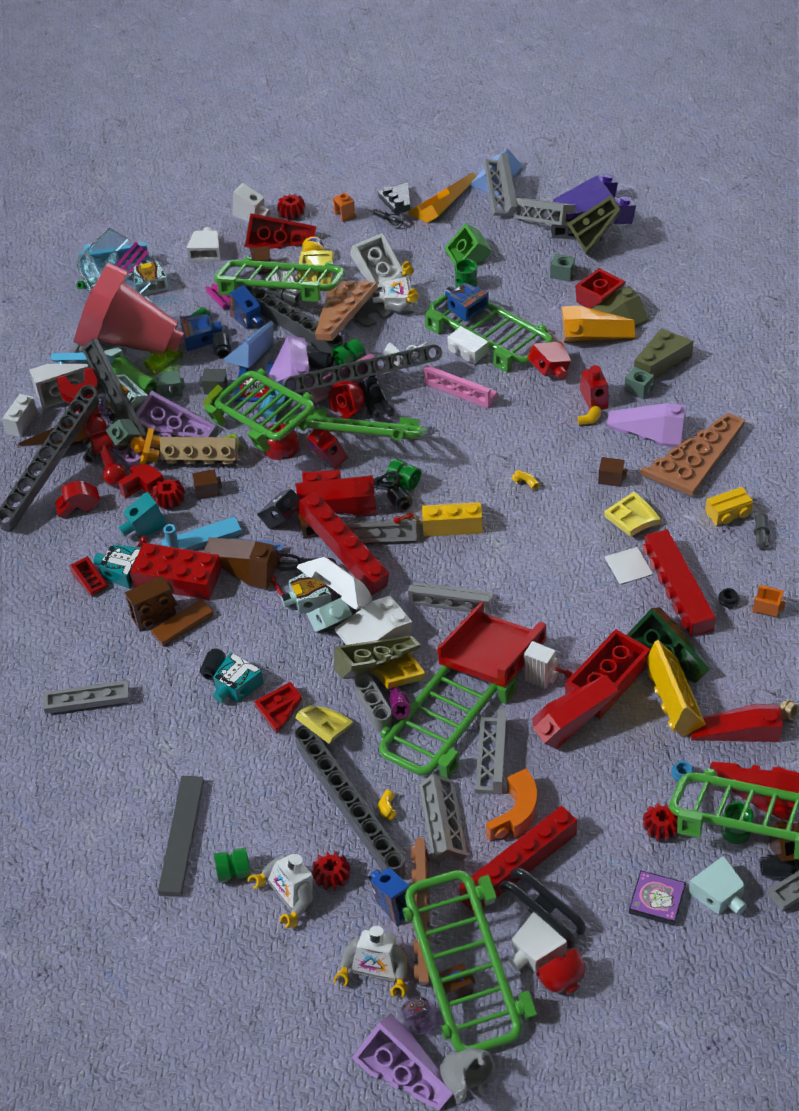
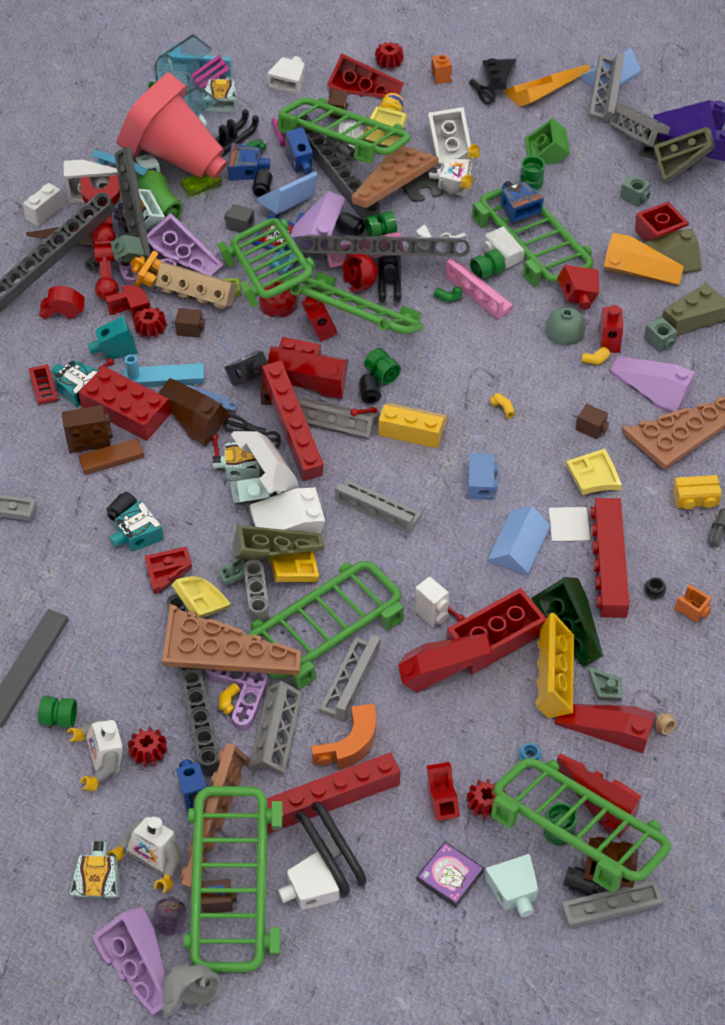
camera: 15 degrees right, 5 degrees up
sand green brick [157,371,185,398] -> none
lime tile [203,385,223,406] -> none
white torso [232,183,270,221] -> none
black piece [373,471,400,488] -> none
magenta hinge [389,687,411,719] -> none
red panel [437,602,547,687] -> none
red cylinder [535,948,585,995] -> none
none -> torso [70,841,121,899]
none -> nougat wing [162,604,301,675]
none -> lavender beam [205,669,268,731]
none -> black piece [215,109,259,157]
none -> sand green piece [218,559,247,586]
none -> red brick [426,762,460,821]
none -> green arm [433,286,463,302]
none -> medium blue brick [468,453,498,500]
none -> green wheel [470,249,506,281]
none -> light blue slope [488,506,550,576]
none -> sand green cylinder [546,307,585,346]
none -> sand green piece [588,667,622,701]

